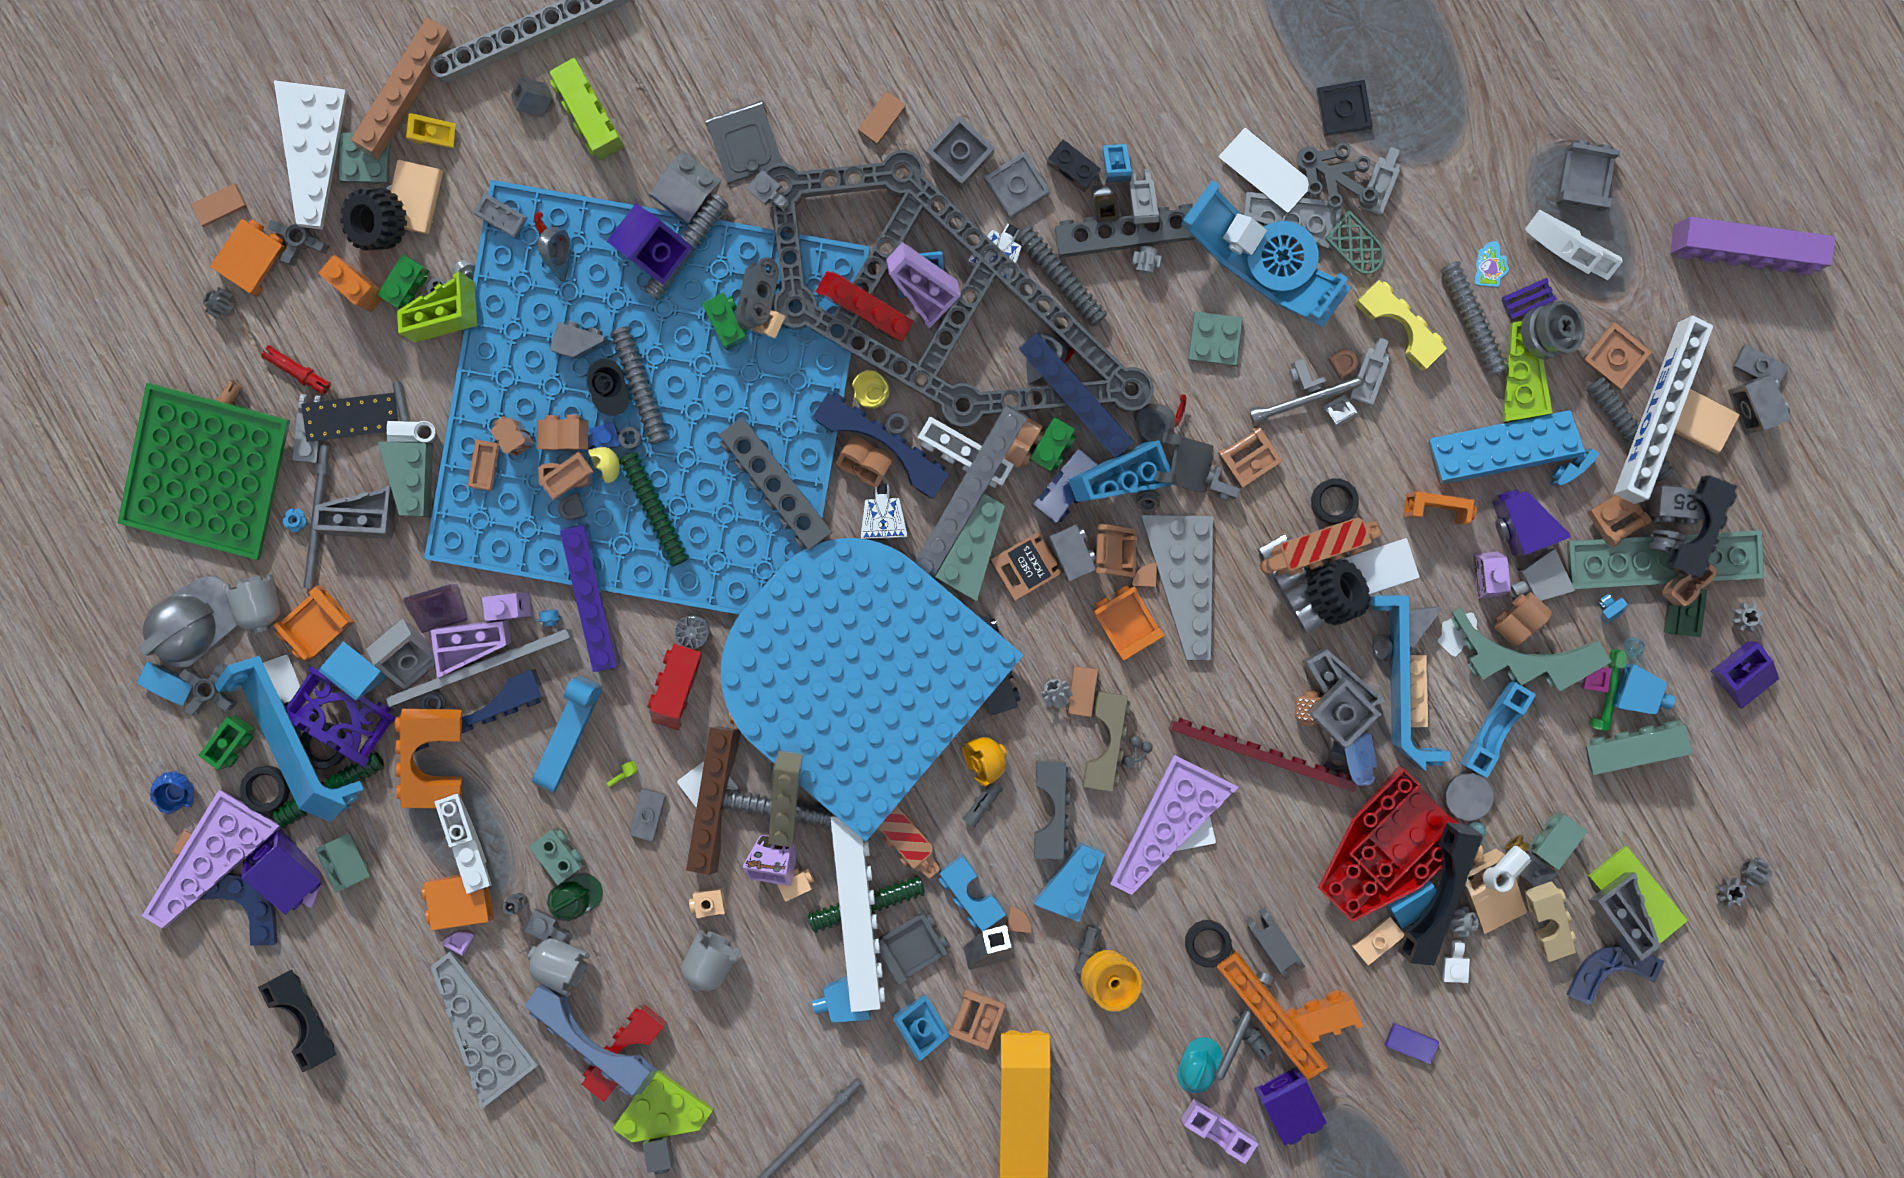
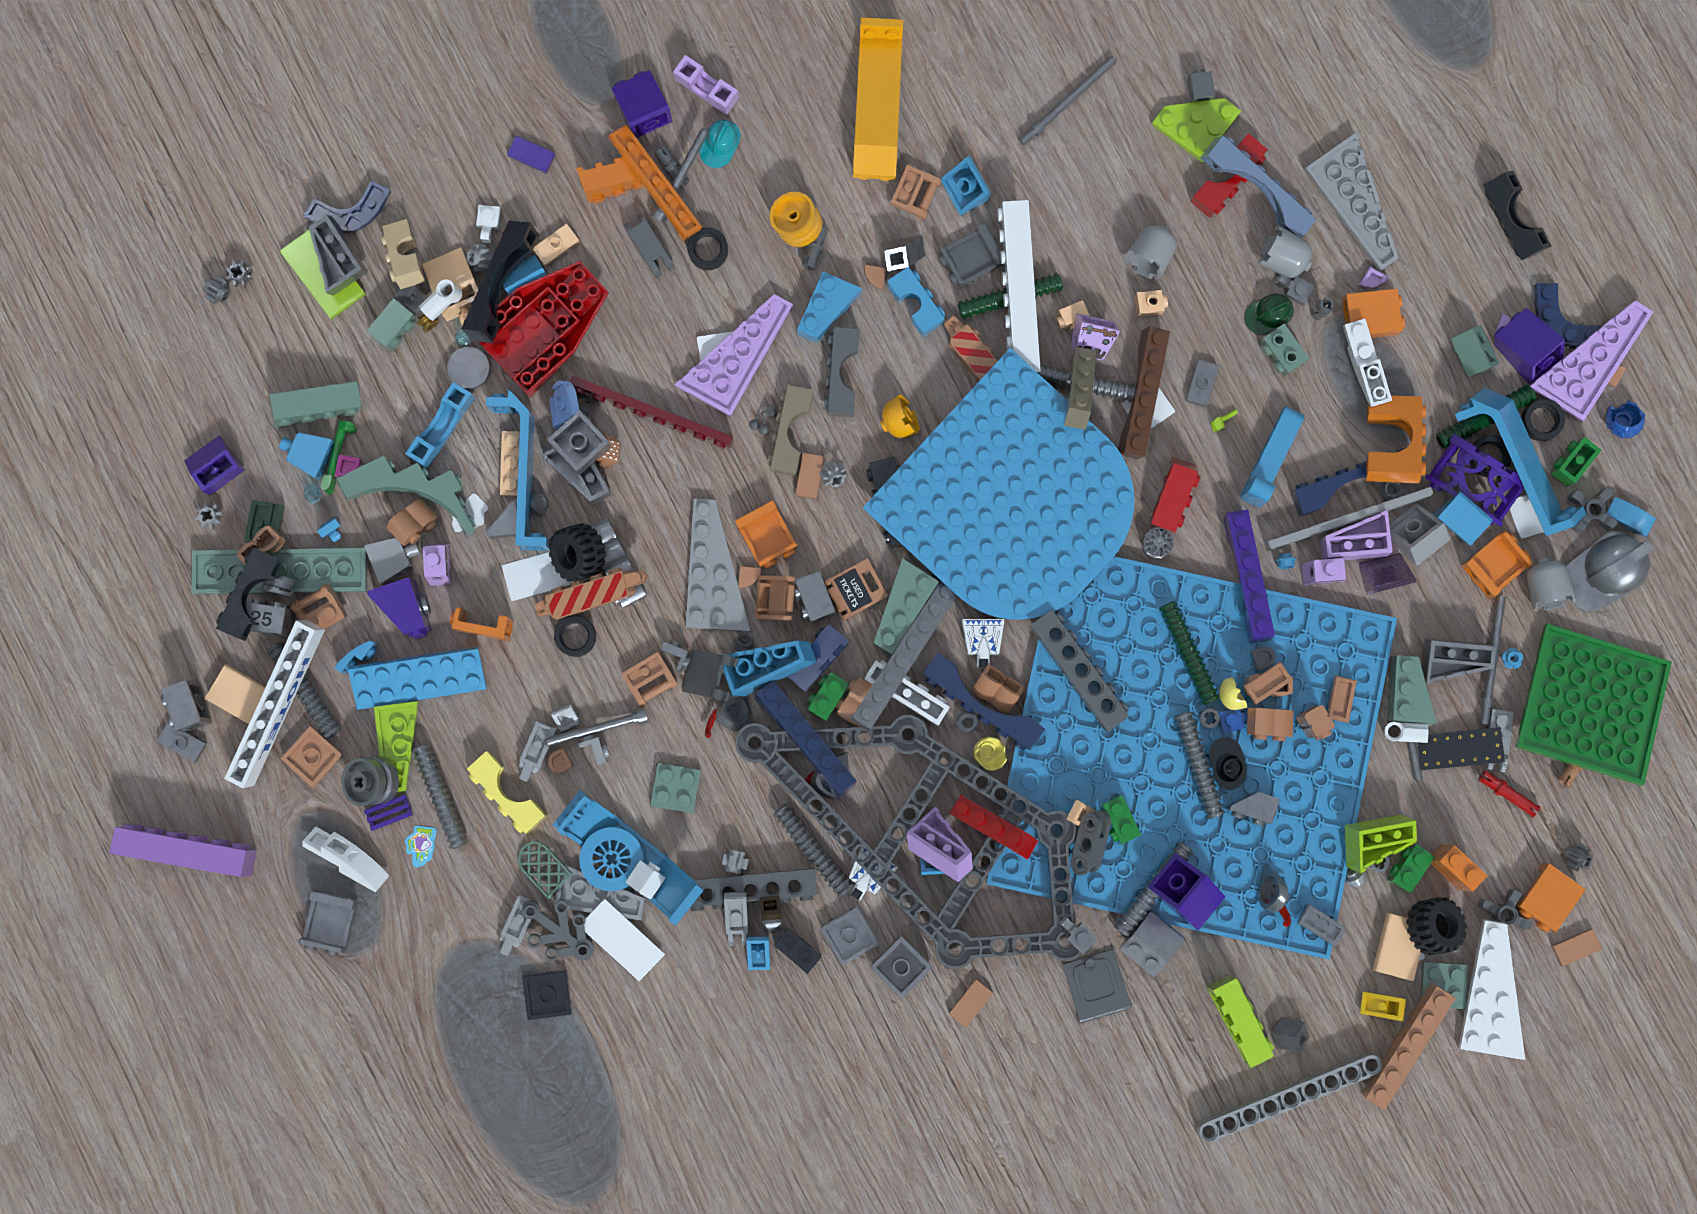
camera: 175 degrees right, 5 degrees down
dark azure torso [812,976,871,1022] -> none
dark grey pin [962,782,1003,828] -> none

